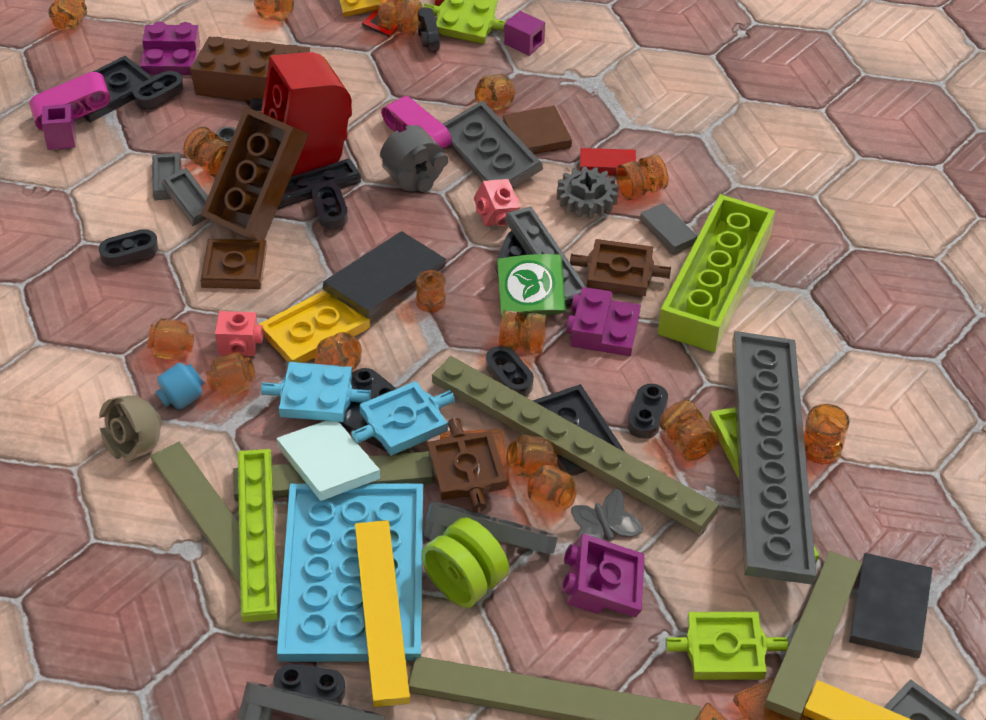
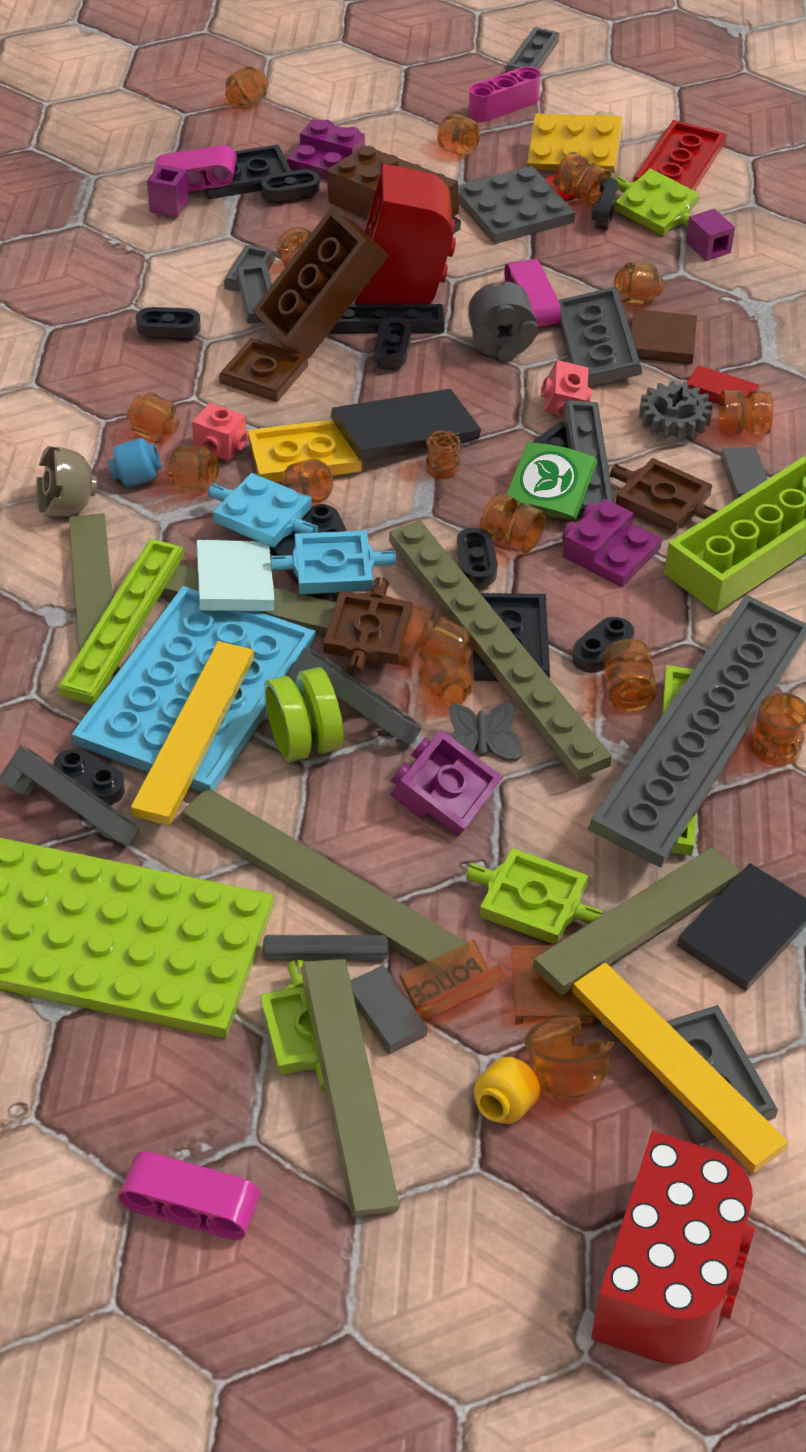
camera: 25 degrees right, 0 degrees up
none -> dark grey plate [458,166,575,244]

